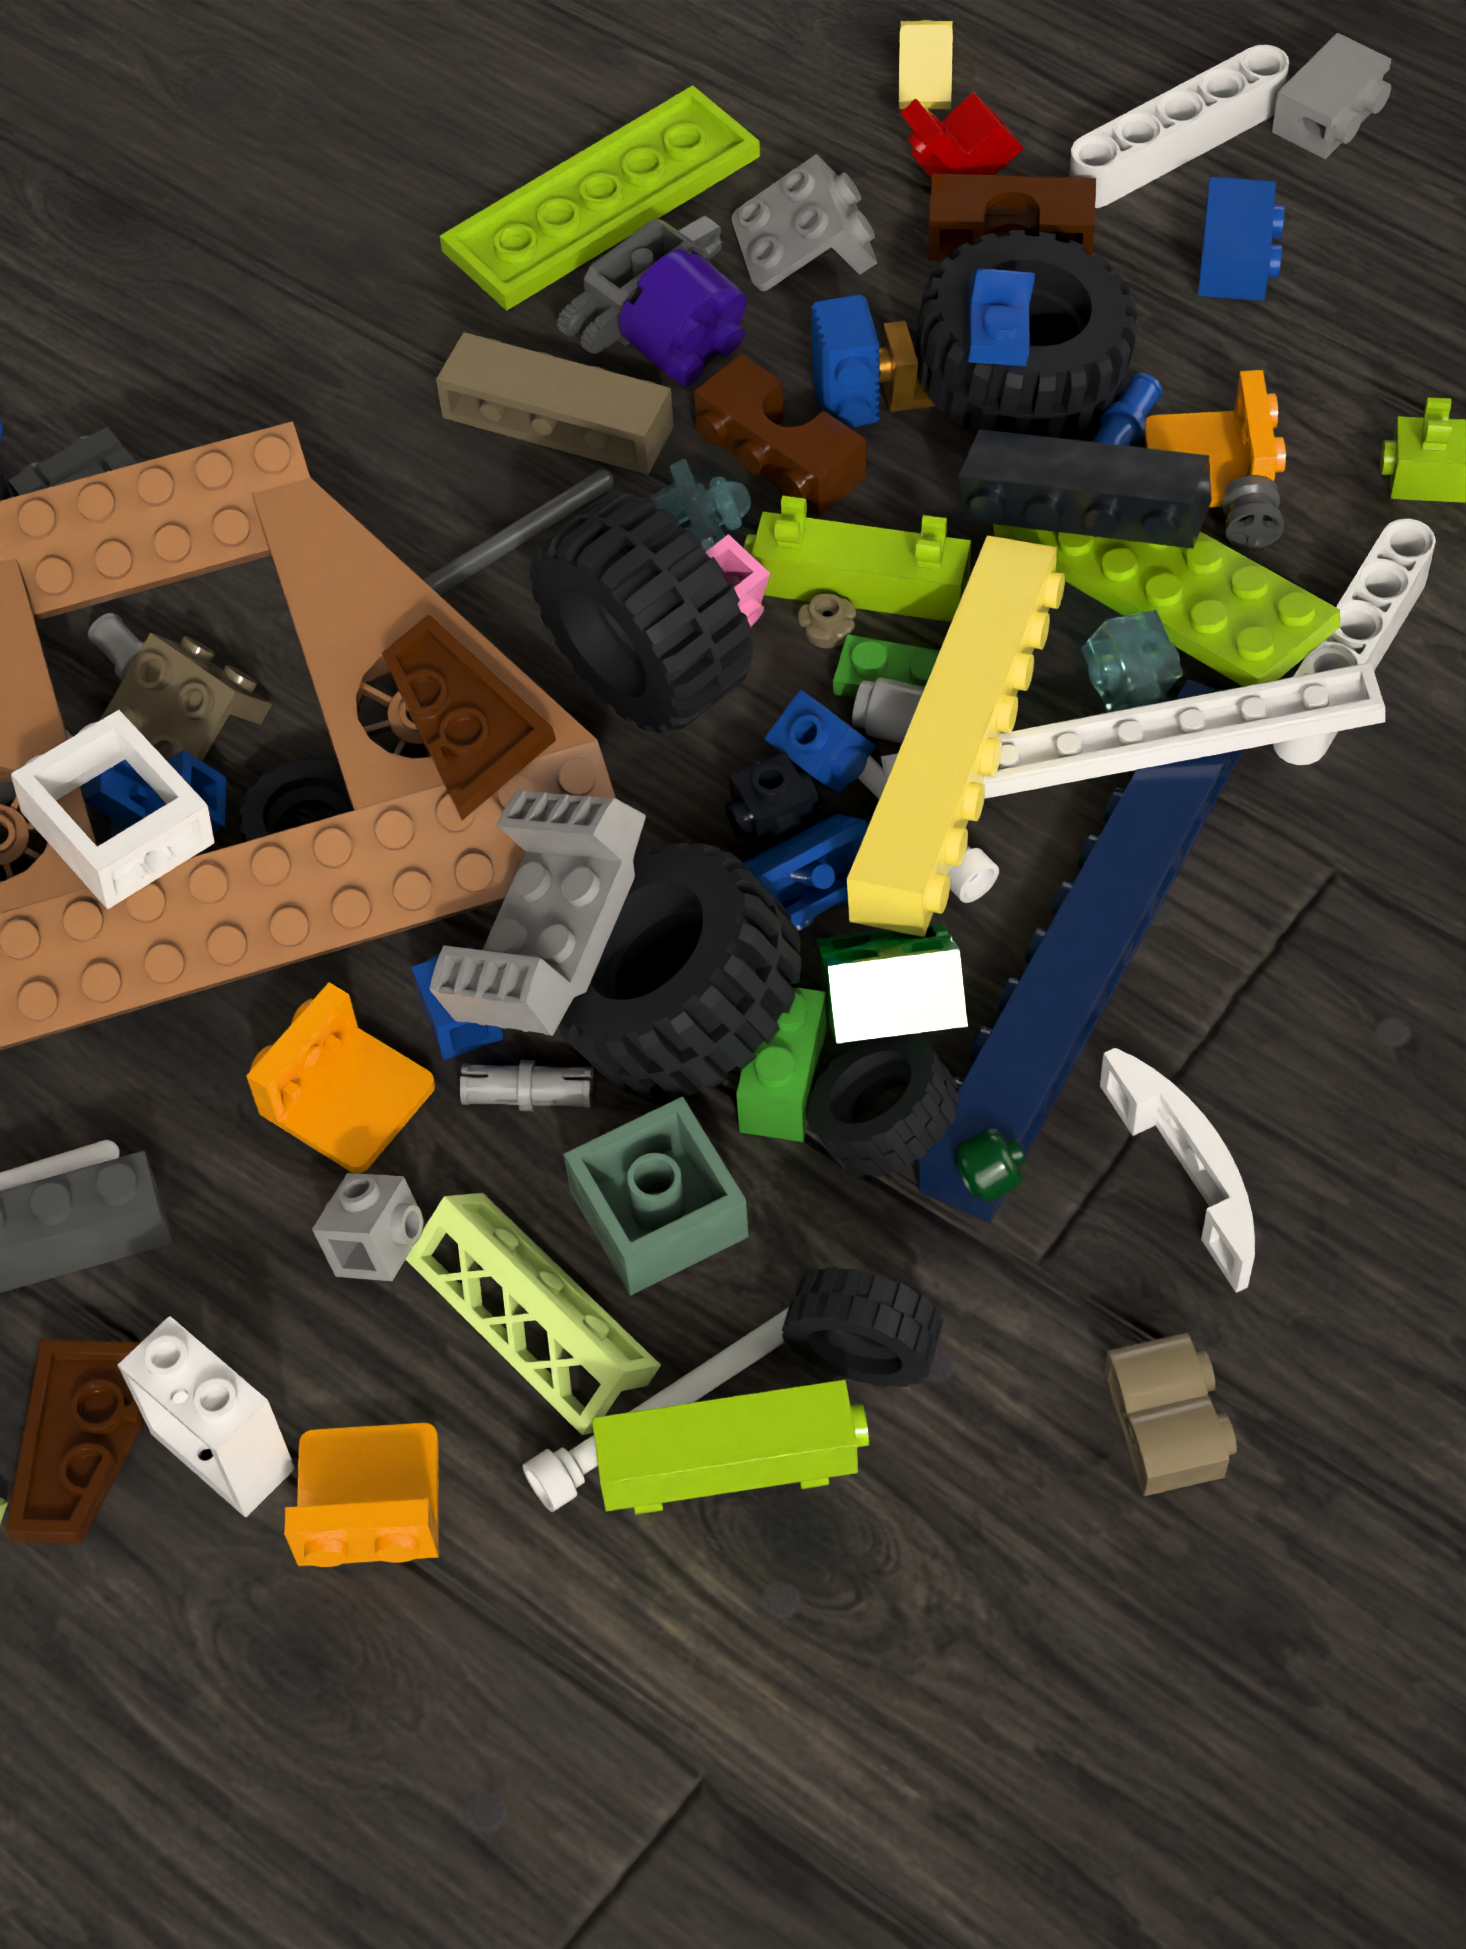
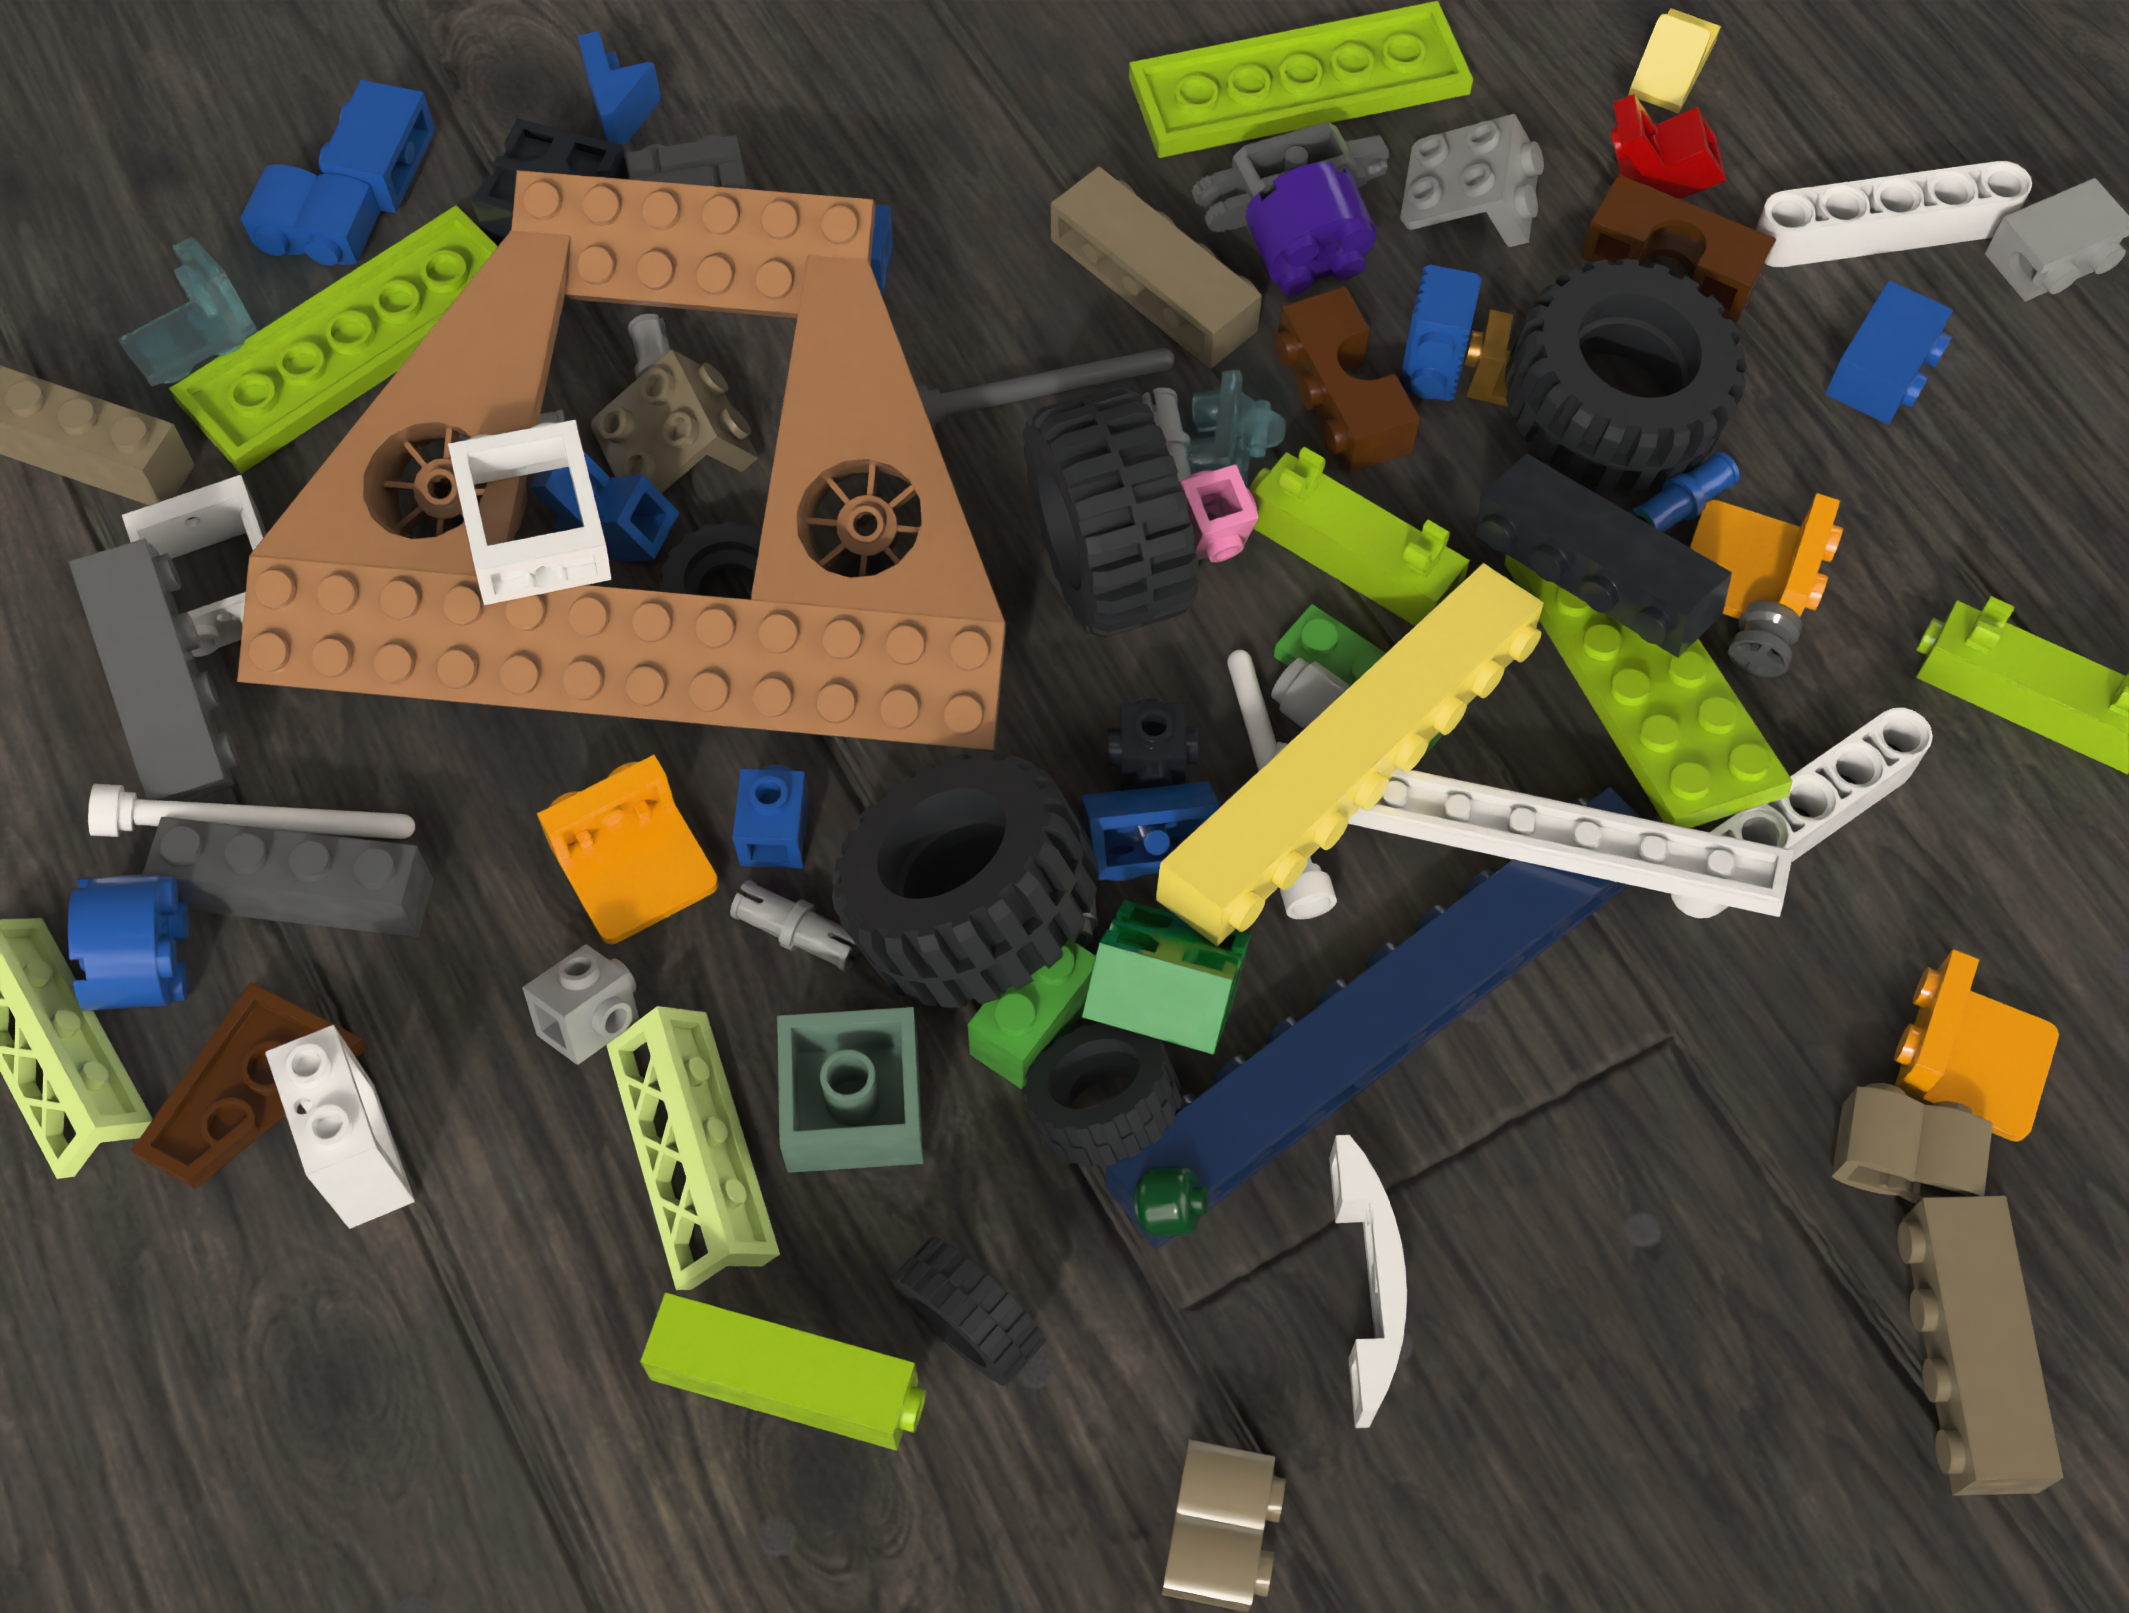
camera: 20 degrees right, 5 degrees up
light orange bracket [284,1423,439,1567] -> none
reddish brown wing [382,614,556,821] -> none
light grey plate [430,790,646,1036] -> none
white piece [523,1307,789,1512] -> none
blue brick [764,689,877,795] -> none
dark tan plate [798,593,856,648] -> none
blue slope [968,268,1035,367] -> none
clear light blue brick [1081,610,1184,712] -> none

